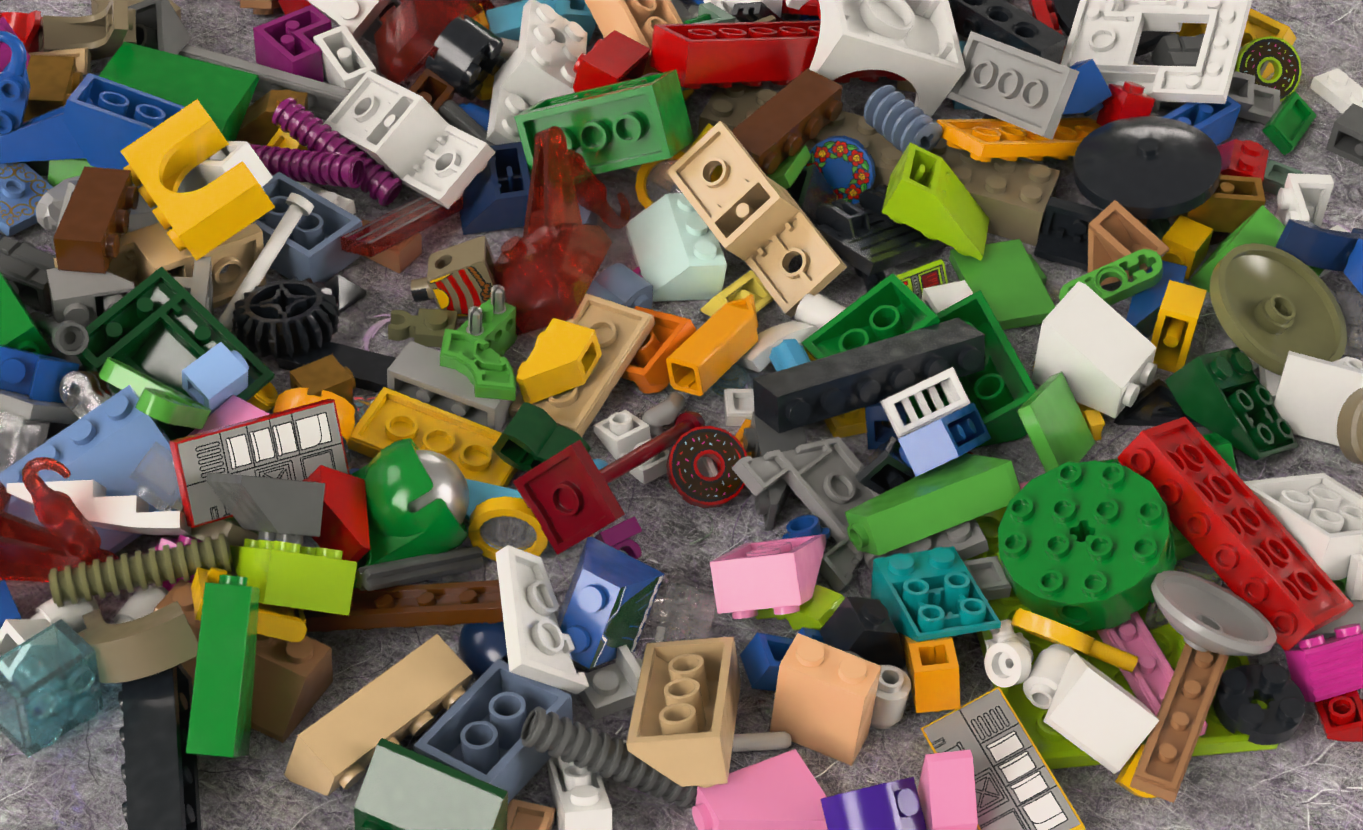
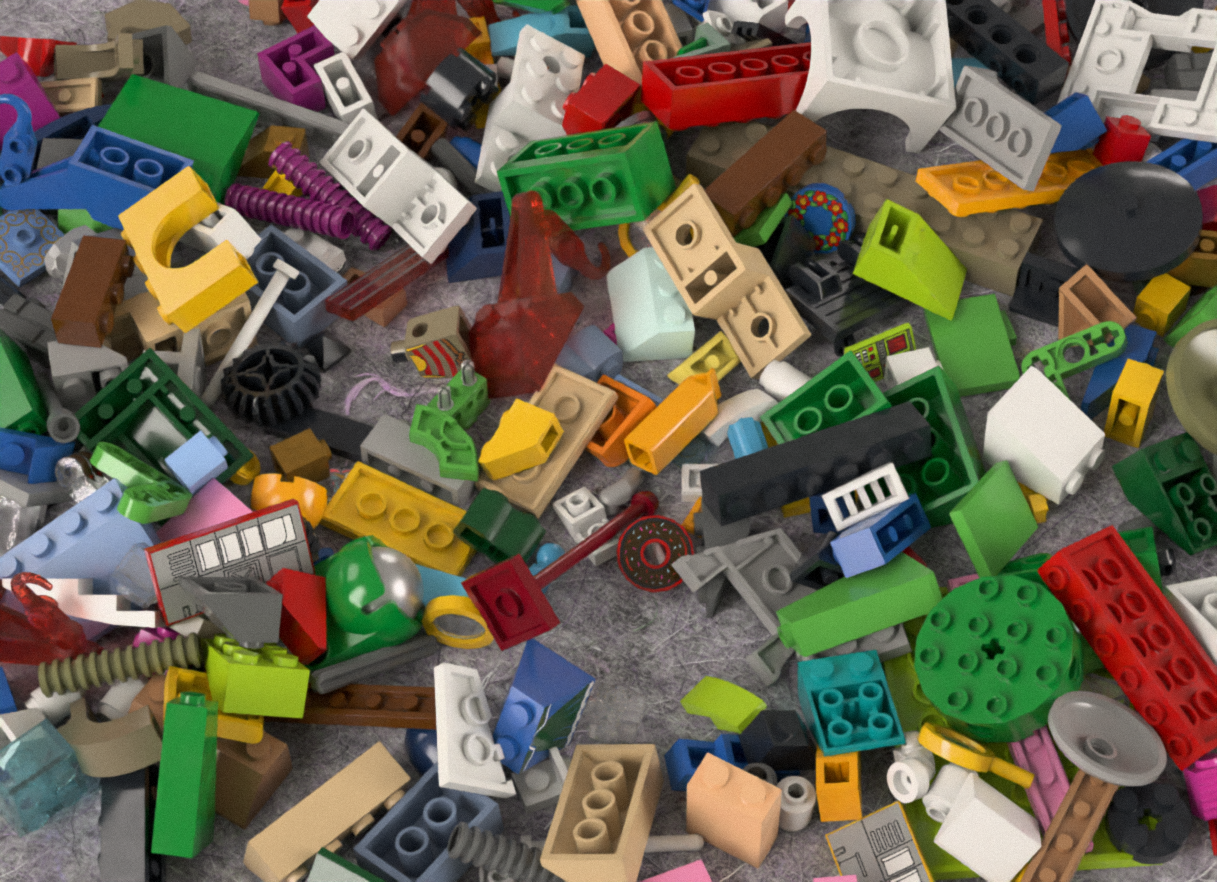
camera: 10 degrees right, 10 degrees up
pearl gold brick [23,55,83,122] -> none
olive plate [388,308,458,348] -> none
magenta tile [594,516,642,559] -> none
bright pink slope [710,534,826,619] -> none
blue plate [782,515,831,539] -> none
sand blue piece [864,85,943,153] -> none
light grey tile [963,556,1012,600] -> none
black tile [1114,379,1202,427] -> none

